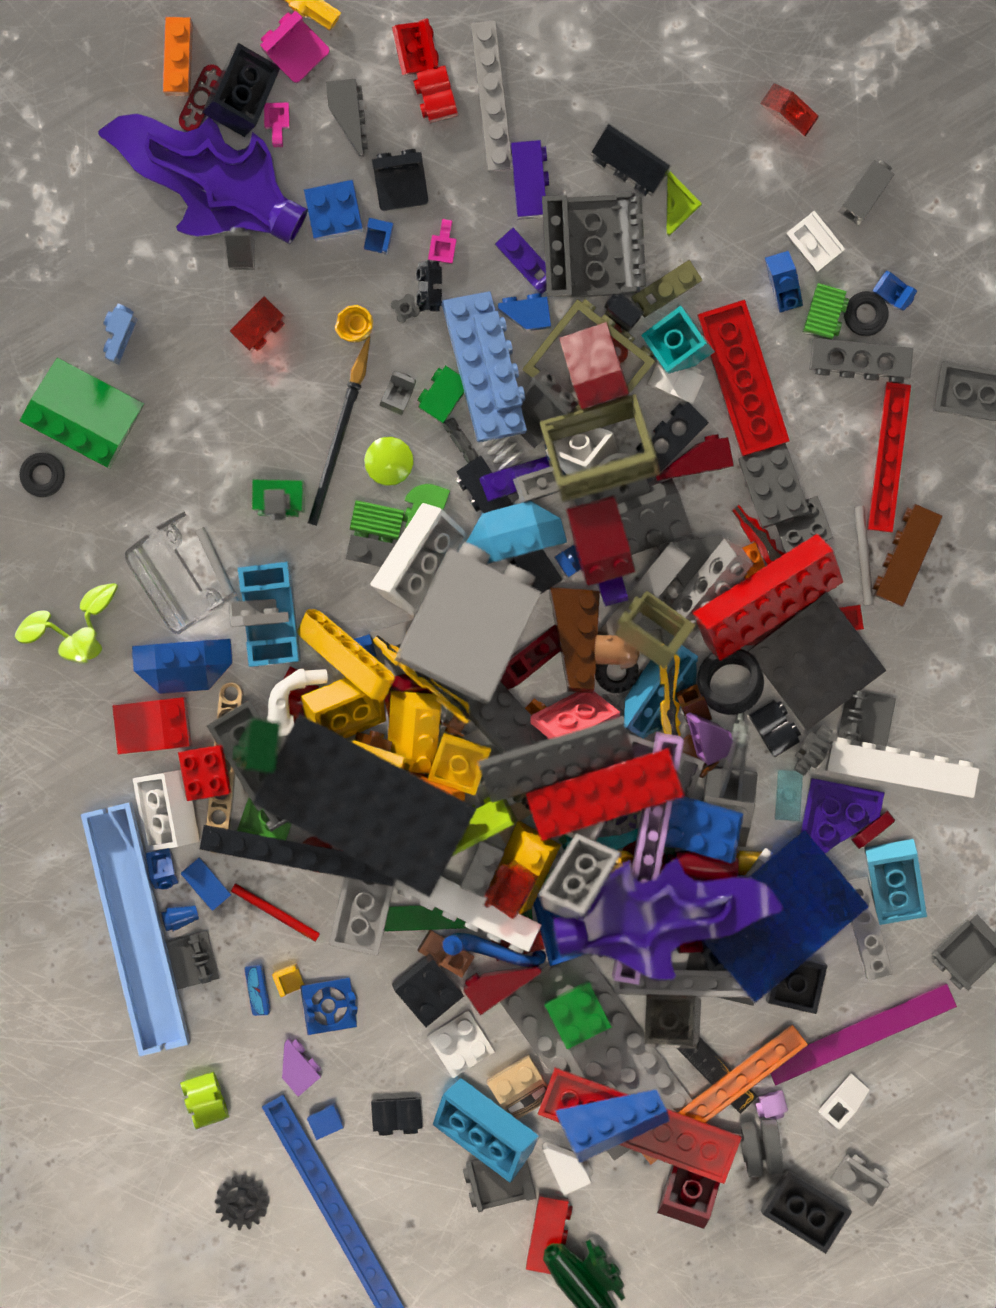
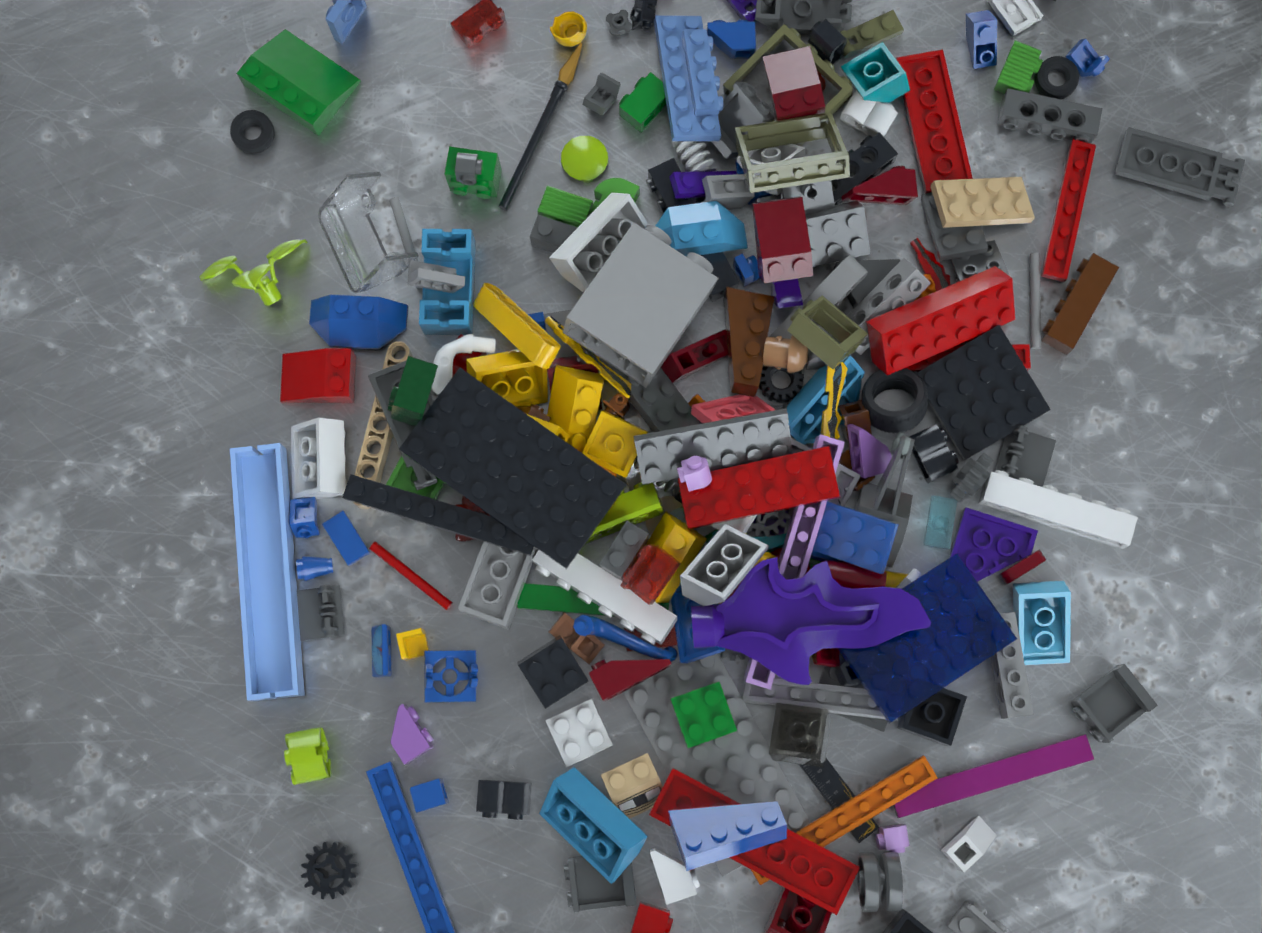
camera: 10 degrees right, 10 degrees down
red bracket [178,745,231,801] -> none
dark grey axle [443,418,478,463] -> none
none -> lavender plate [677,456,712,492]
none -> tan plate [931,177,1035,228]

